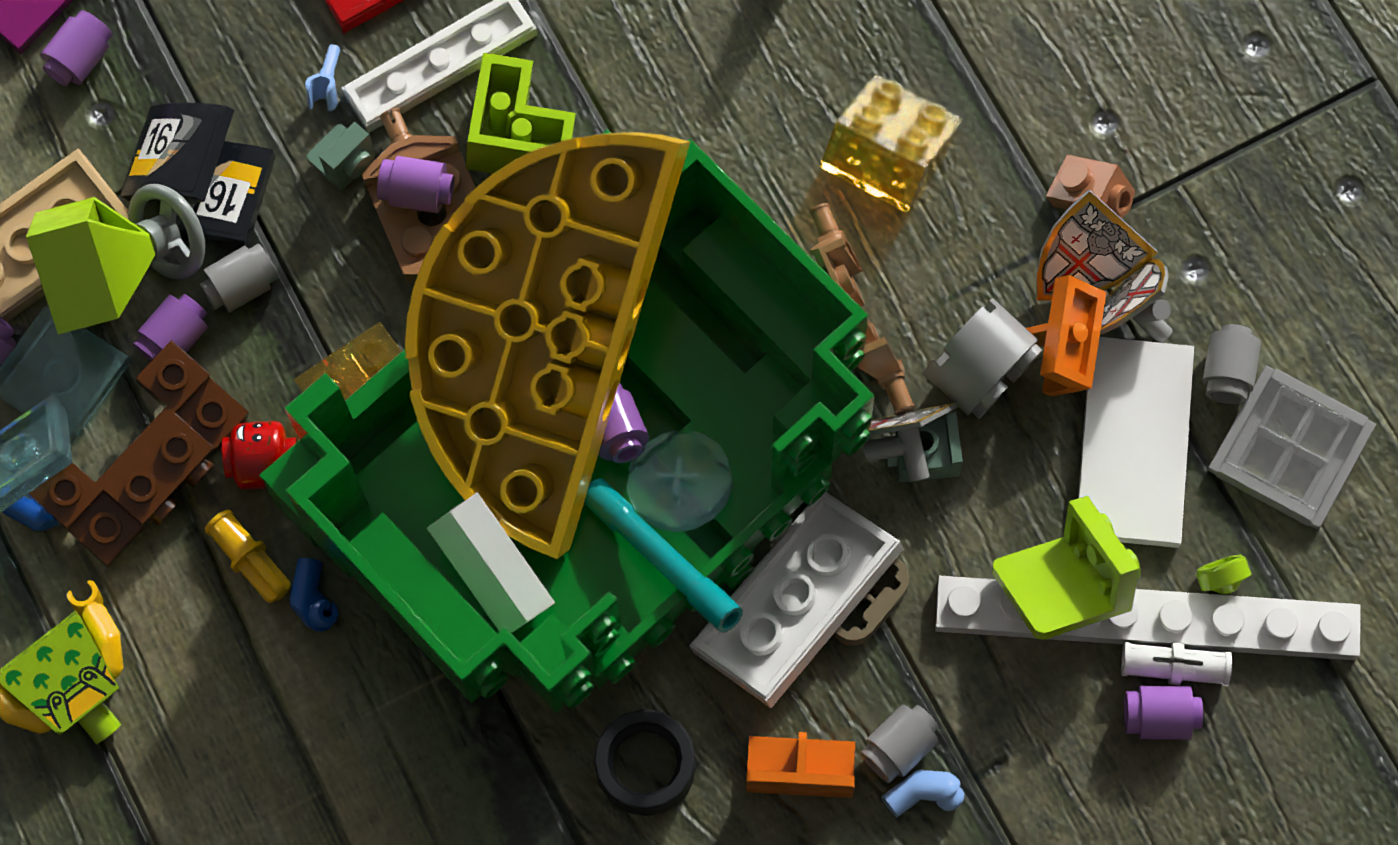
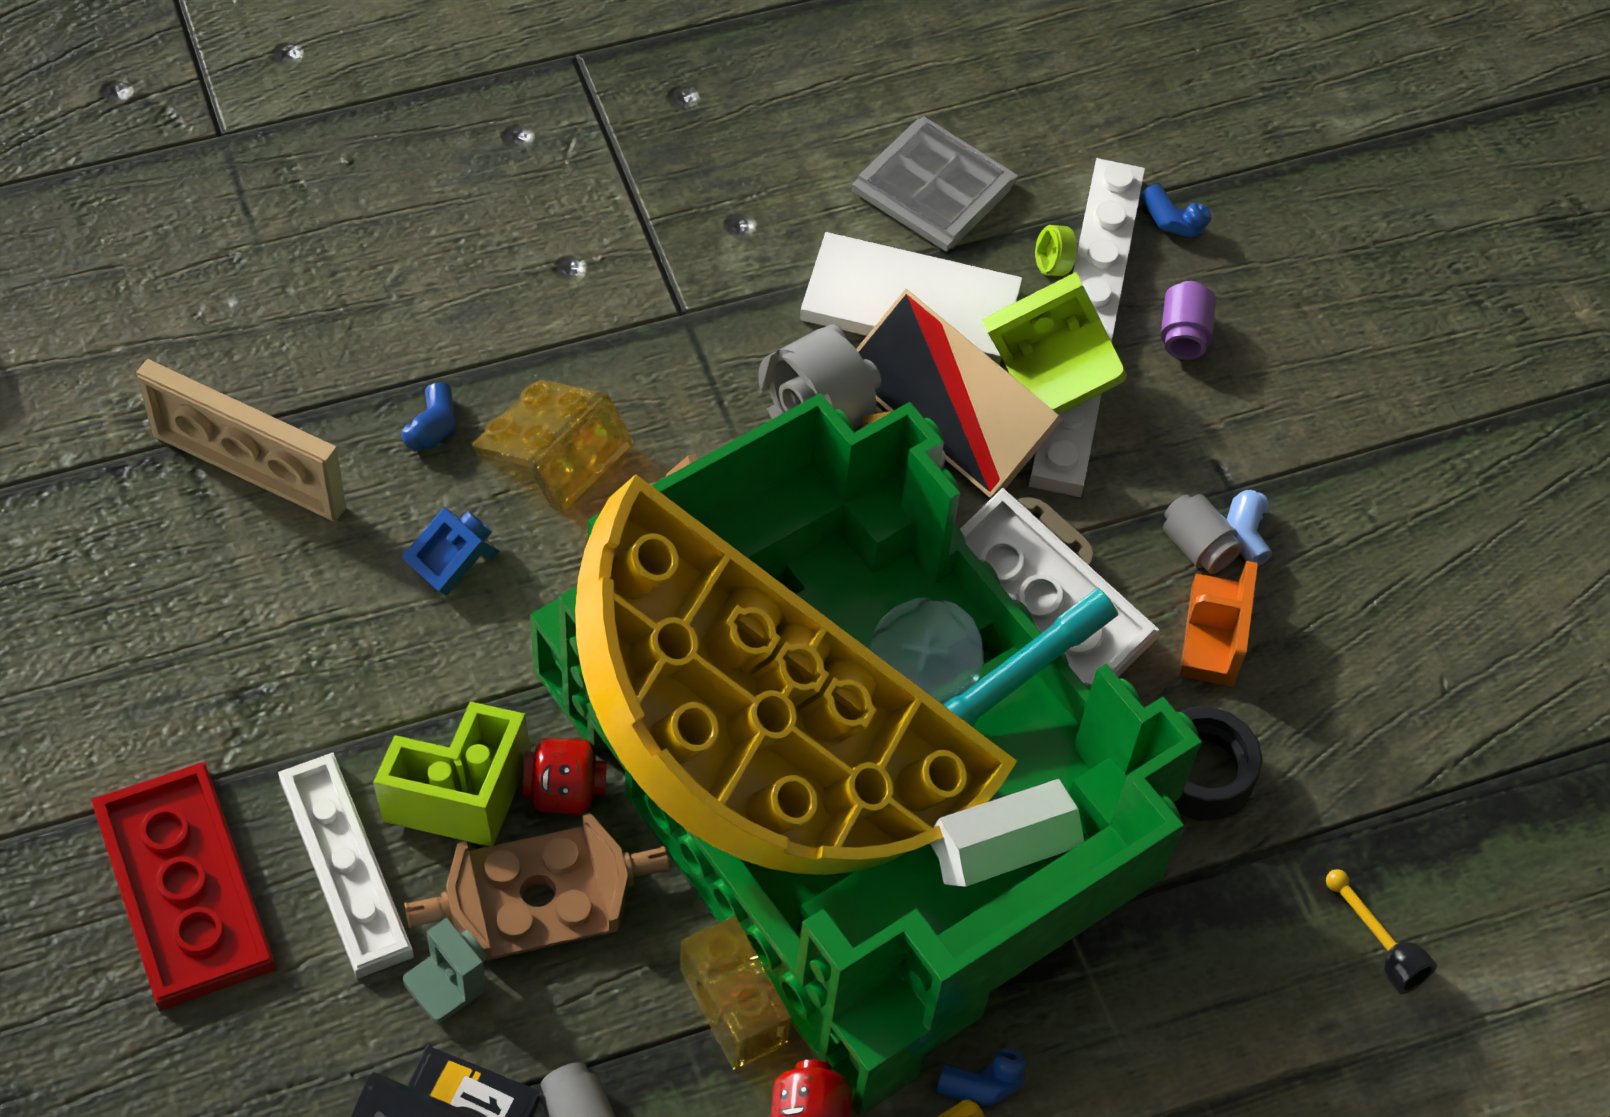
camera: 90 degrees left, 15 degrees down
light blue hand [305,45,340,111] -> none
medium lavender brick [377,156,455,213] -> none
orange panel [1026,275,1107,397] -> none
shield [1036,190,1158,301] -> none
nougat bracket [1046,155,1135,219] -> none
shield [1100,258,1173,343] -> none
white pin [1121,642,1232,686] -> none
light grey brick [1202,324,1261,404] -> none
none -> blue arm [401,383,456,452]
none -> blue bracket [401,507,500,596]
none -> tile [856,289,1063,498]
none -> blue arm [1140,184,1212,238]

